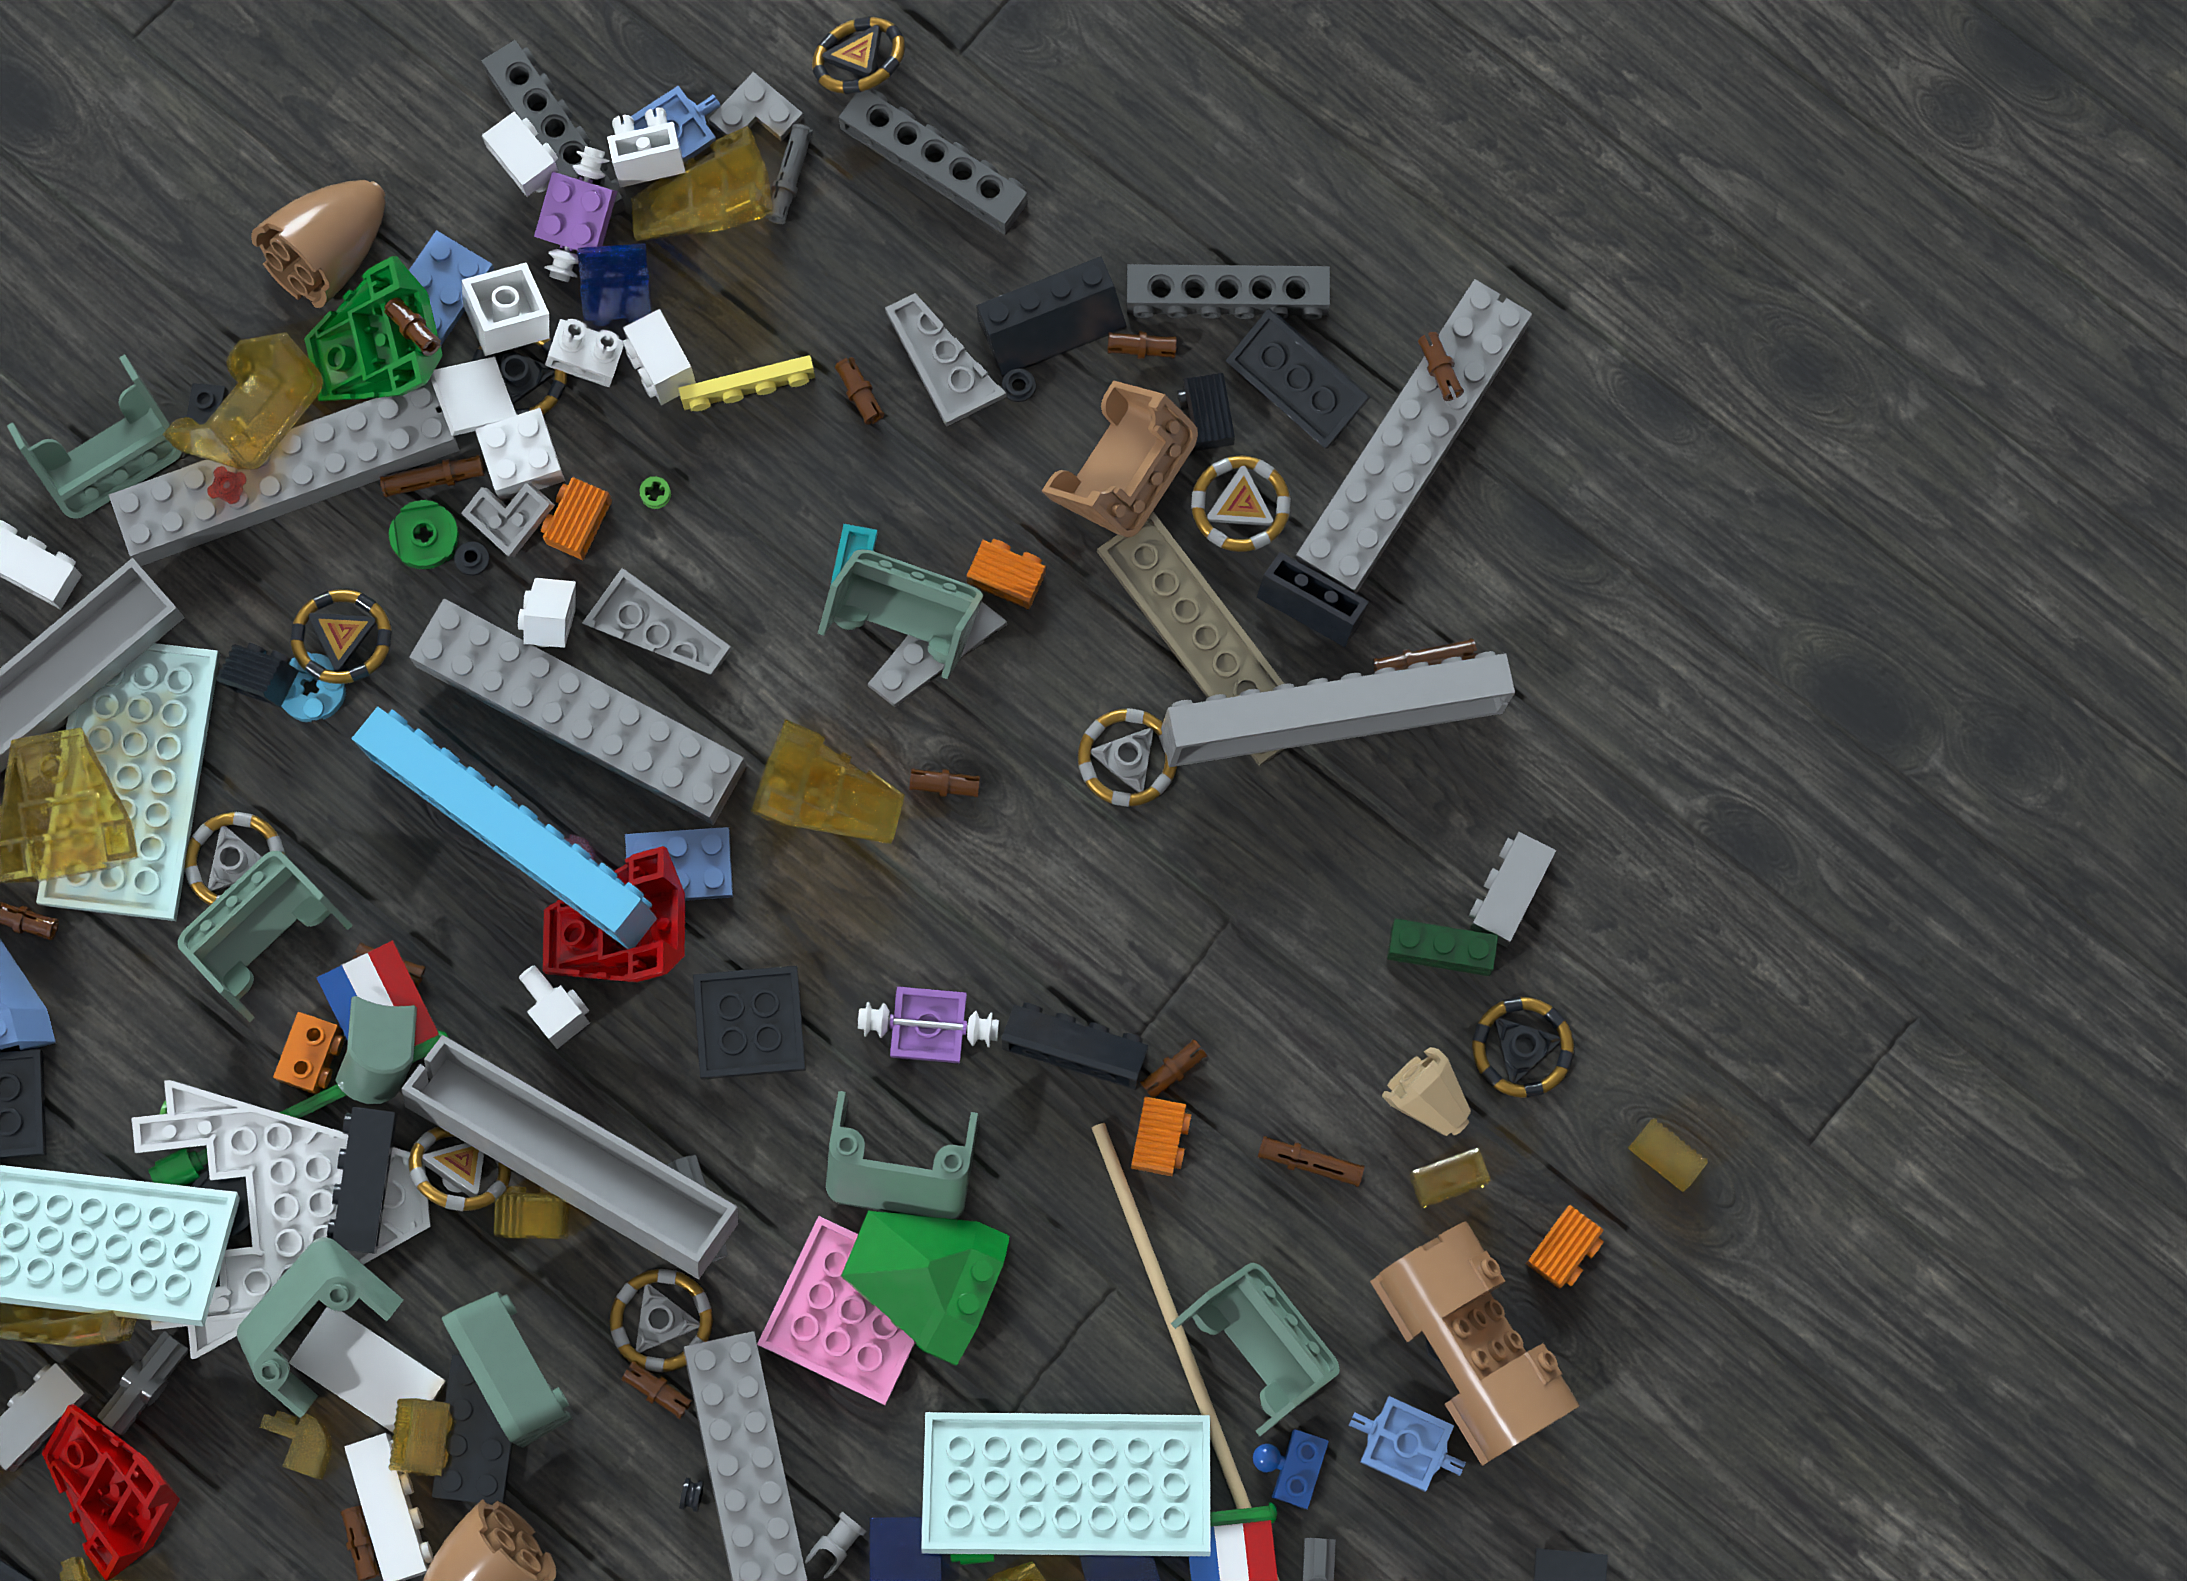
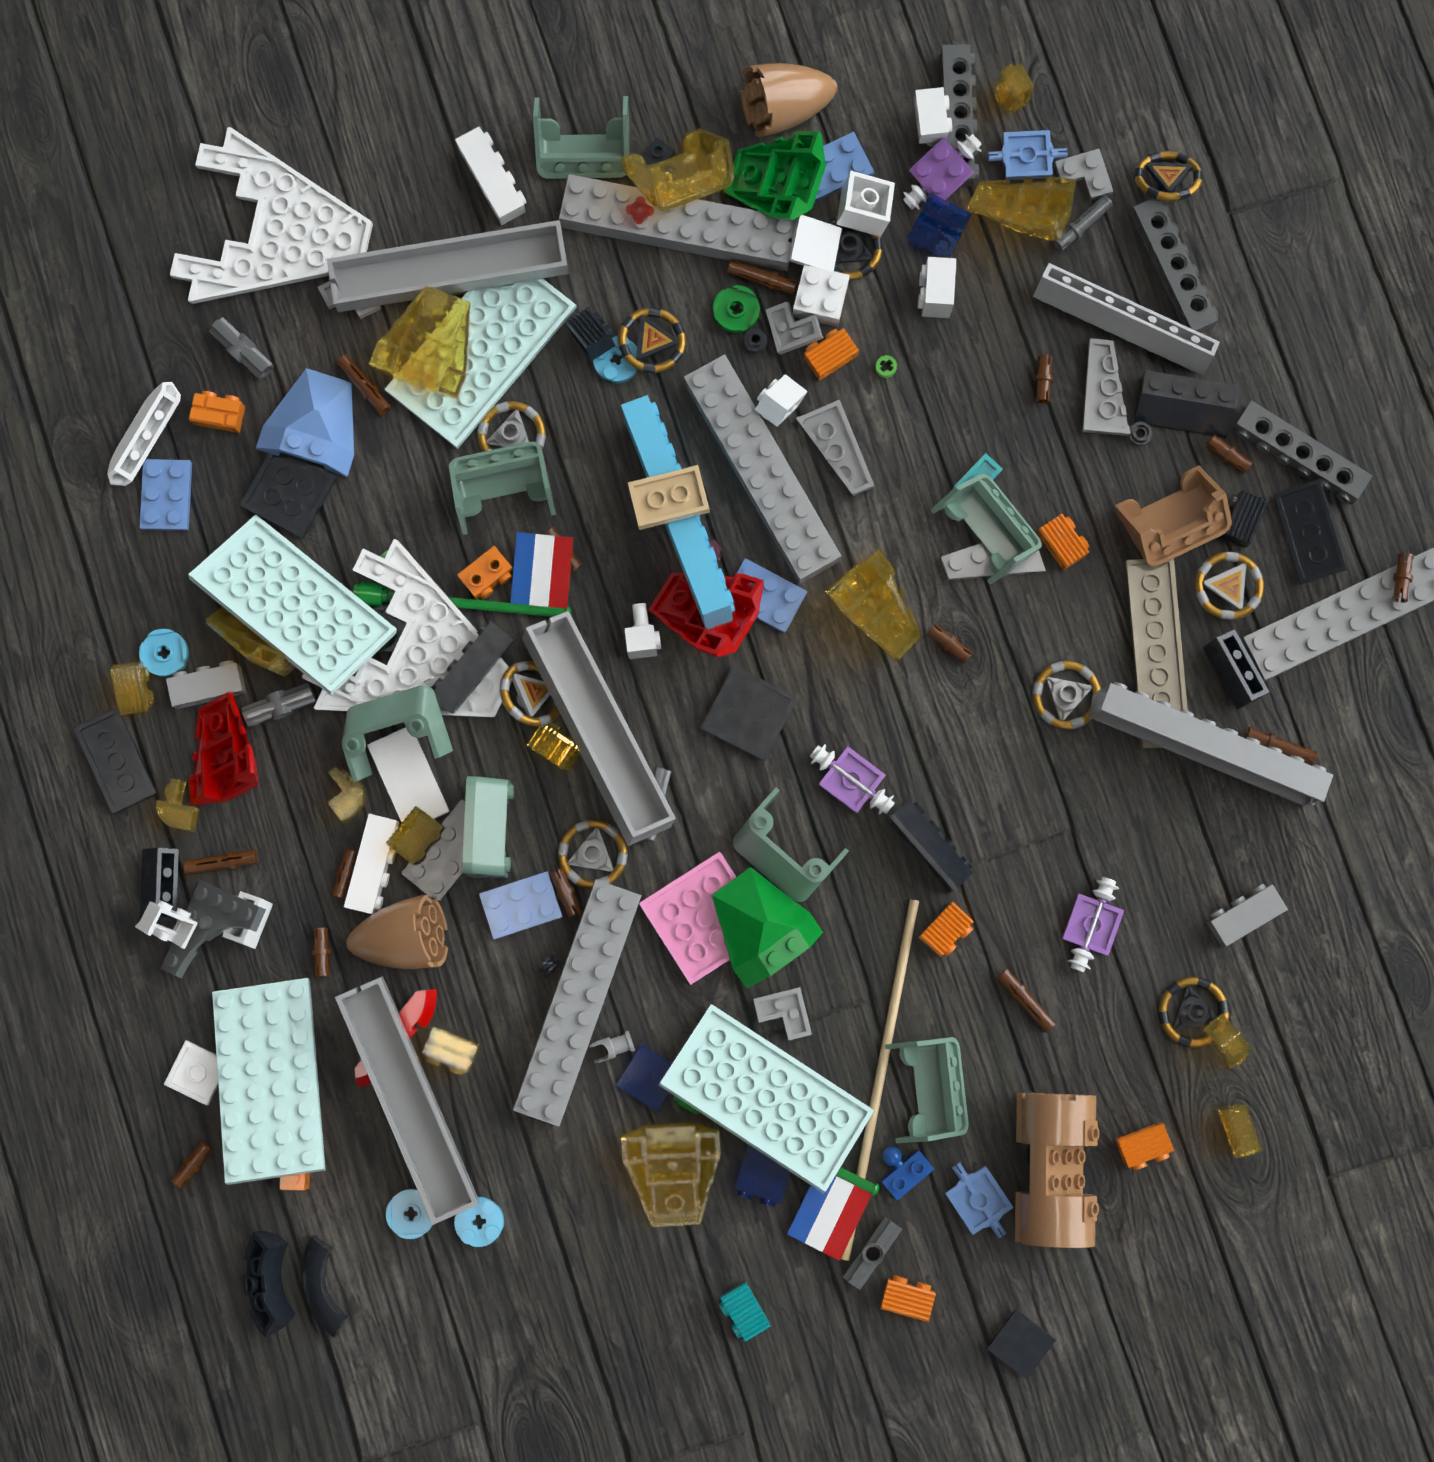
camera: 35 degrees right, 5 degrees up
sand green piece [335,996,417,1104] -> none
reddish brown pin [384,297,441,356] -> none
white brick [545,319,624,387] -> none
white brick [607,107,686,188] -> none
light yellow plate [678,355,815,411] -> none
reddish brown pin [1140,1039,1208,1098] -> none
tan cone [1382,1047,1471,1136] -> none
dark green brick [1387,918,1498,976] -> none
clear yellow brick [1409,1148,1491,1208] -> none
none -> medium blue plate [479,871,563,940]
none -> tan plate [628,465,710,530]
none -> light grey plate [753,987,812,1040]
none -> clear yellow brick [995,63,1034,114]
none -> light grey brick [1033,263,1220,375]
none -> medium lavender plate [1062,877,1124,972]
none -> clear yellow brick [1204,1014,1251,1069]

